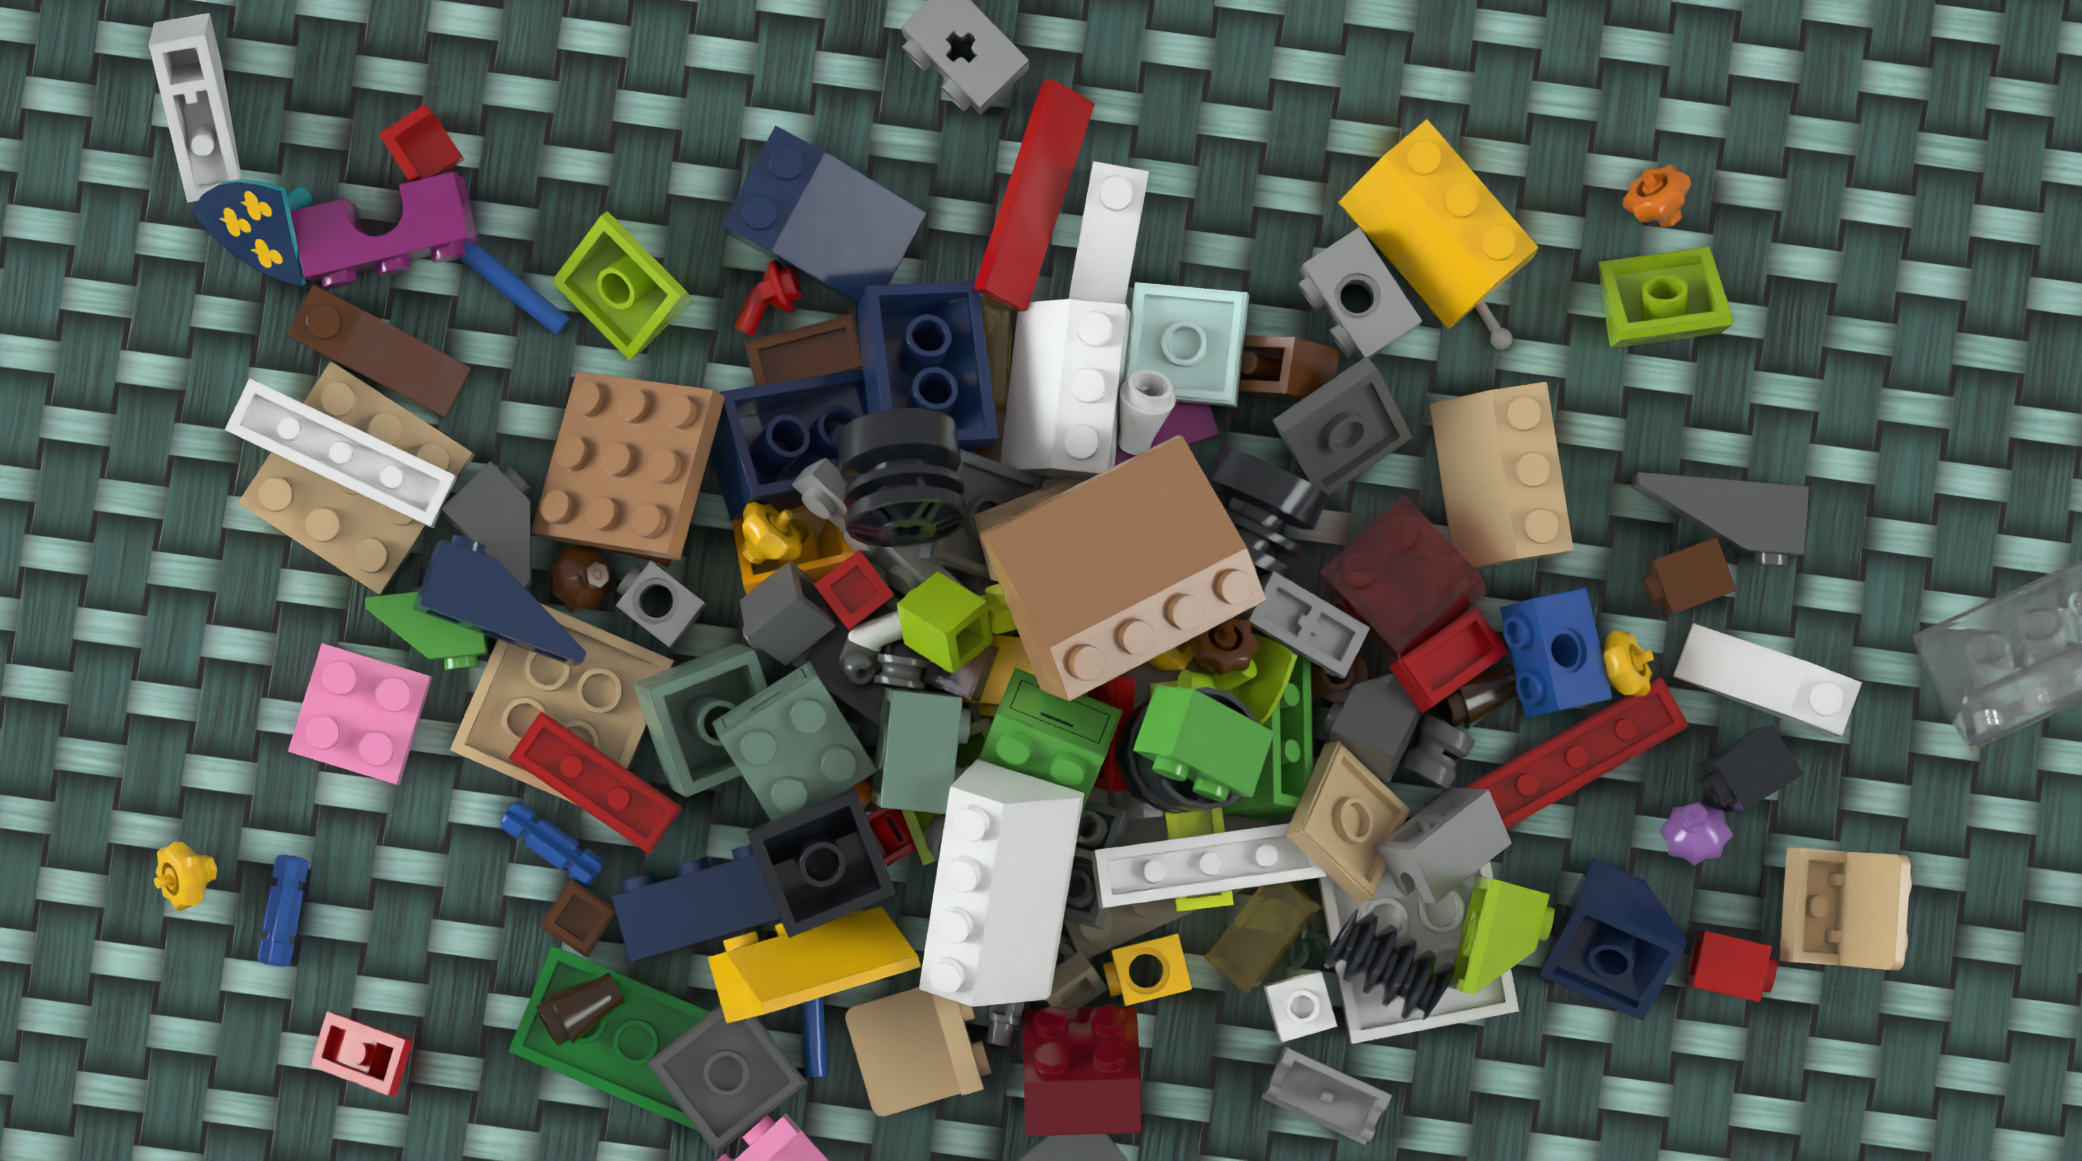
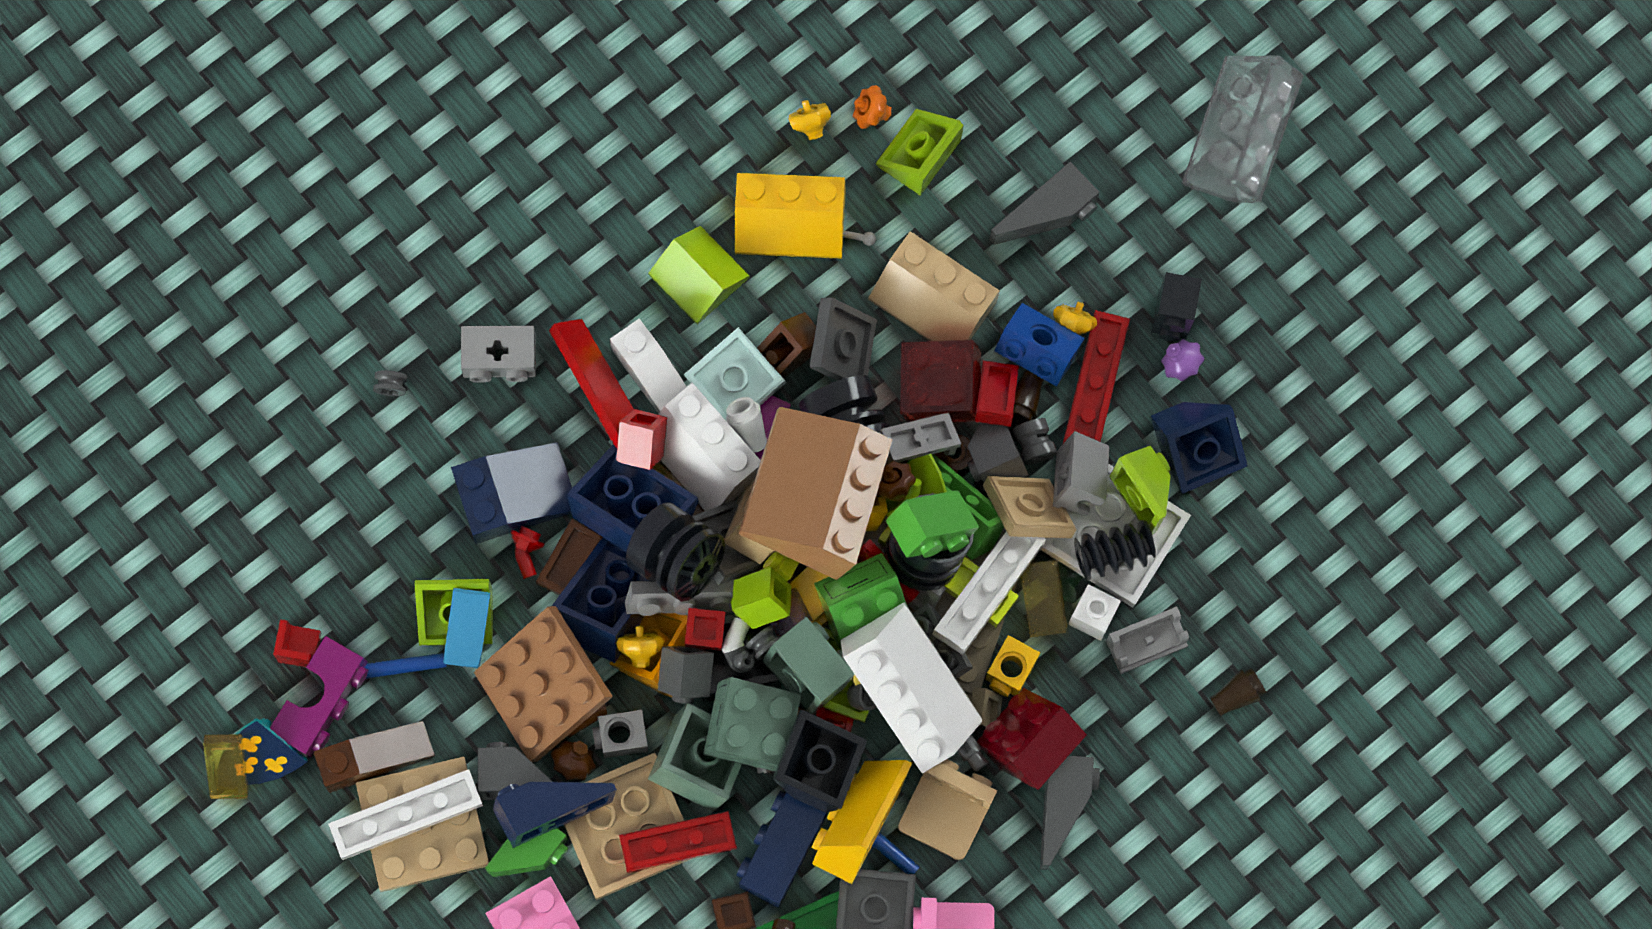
camera: 50 degrees left, 10 degrees down
white slope [149,13,242,203] -> none
blue axle [501,801,604,887] -> none
light grey brick [1298,227,1422,361] -> none
reddish brown brick [1642,537,1737,617] -> none
white slope [1672,624,1862,737] -> none
red brick [1685,930,1778,1002] -> none
tan bracket [1779,847,1912,970] -> none
none -> clear yellow tile [203,734,249,799]
none -> dark azure slope [443,588,490,668]
none -> panel [616,409,667,470]
none -> lime slope [648,226,750,325]
none -> yellow piece [788,100,831,140]

